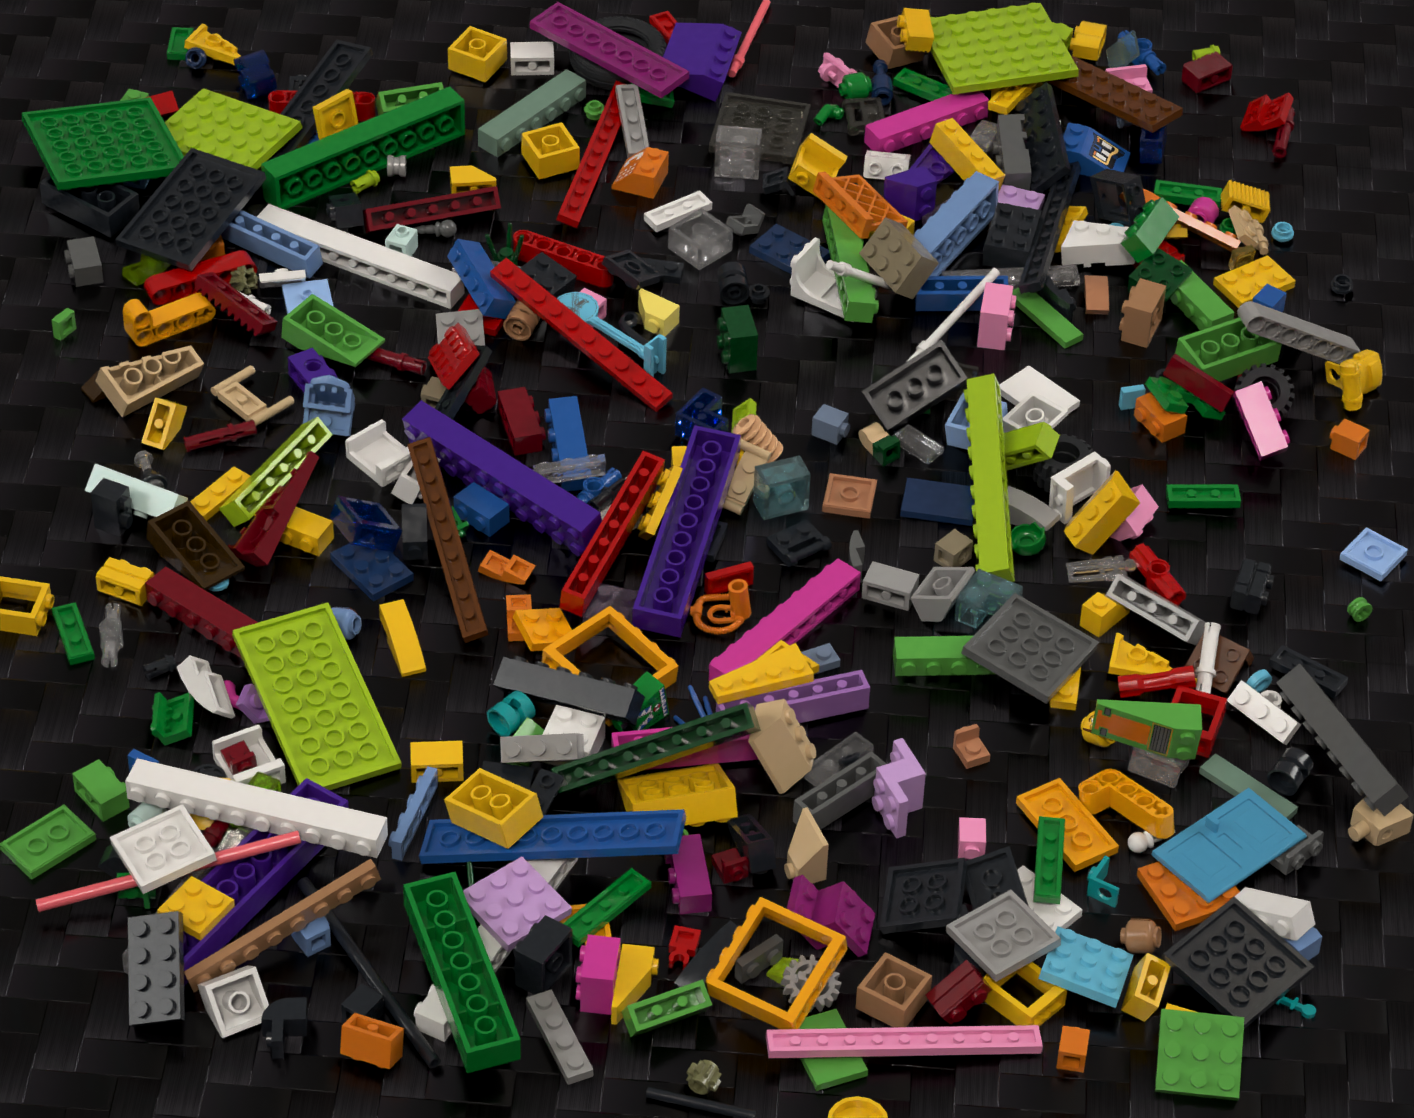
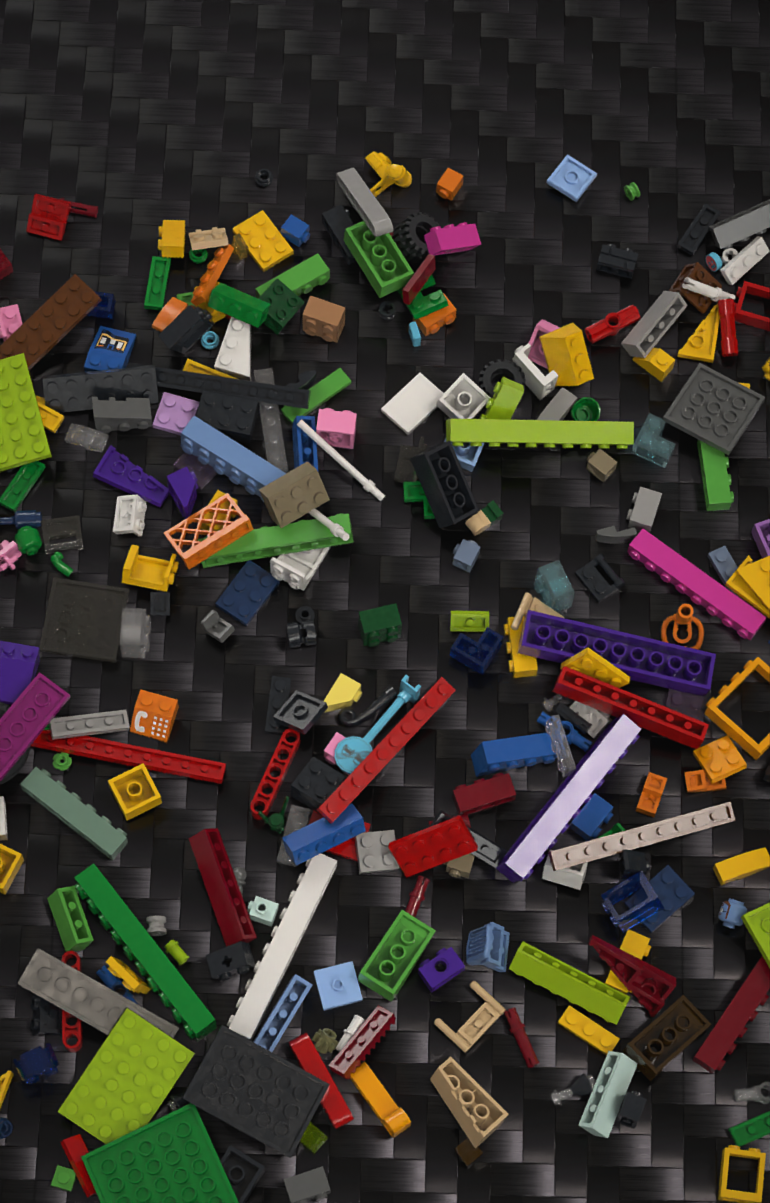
camera: 95 degrees left, 25 degrees up
bright green plate [52,308,76,341] -> none
yellow brick [96,557,154,606] -> none
yellow slope [141,397,187,450] -> none
white plate [259,268,306,288] -> none
white panel [345,419,411,487] -> none
yellow slope [450,165,496,194] -> none
medium nougat wheel [503,300,541,340] -> none
white plate [644,191,712,232] -> none
clear brick [668,208,733,270] -> none
red tile [704,561,754,595] -> none
light nougat piece [733,414,783,464] -> none
nougat tile [822,473,877,519] -> none
dark pink brick [864,91,989,153] -> none
clear tile [893,424,944,464] -> none
dark blue tile [900,478,975,526] -> none
light grey slope [910,567,975,622] -> none
yellow brick [929,118,1005,193] -> none
clear piece [1066,555,1136,583] -> none
nougat slope [1084,275,1109,315] -> none
green plate [1165,484,1241,508] -> none
dark pink head [1188,197,1219,223] -> none
medium azure plate [1271,222,1294,242] -> none

